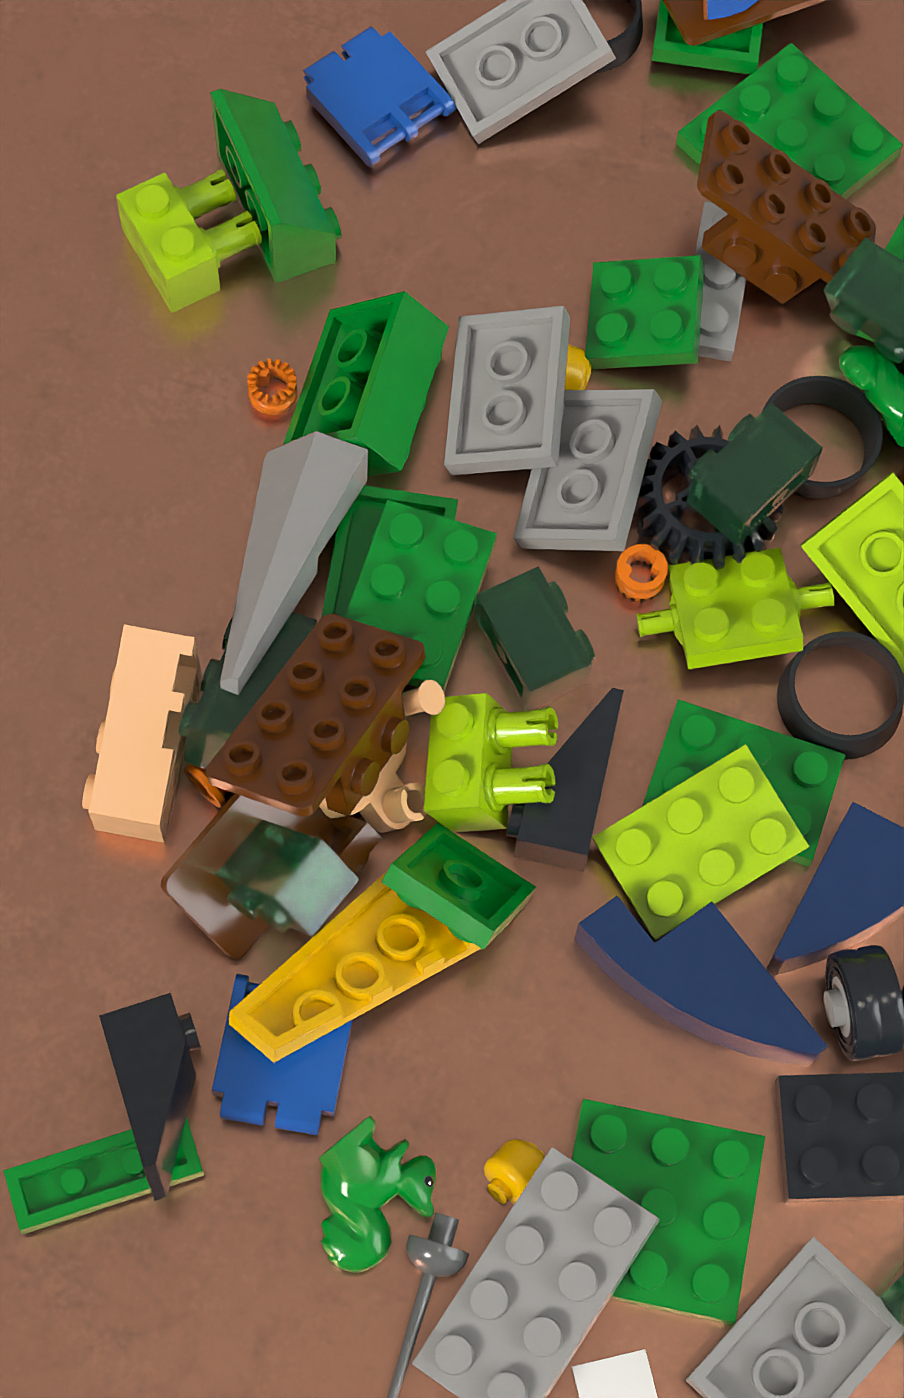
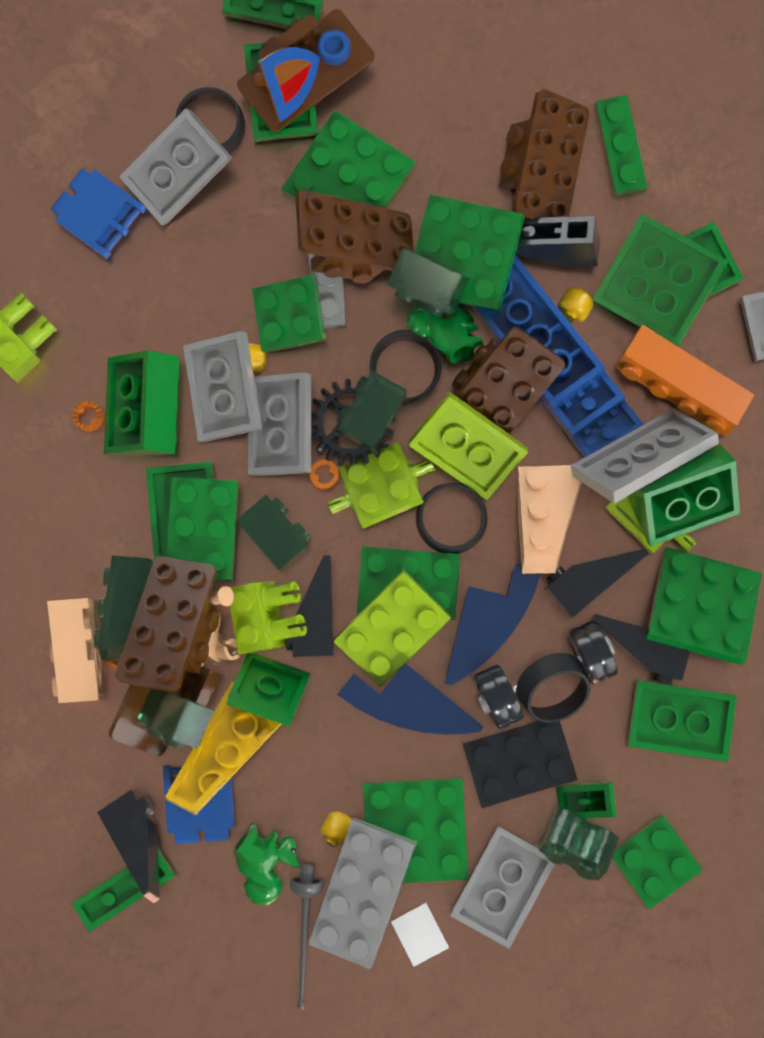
camera: 10 degrees left, 15 degrees up
green slope [210,89,342,283] -> none
light grey wedge [220,431,368,695] -> none

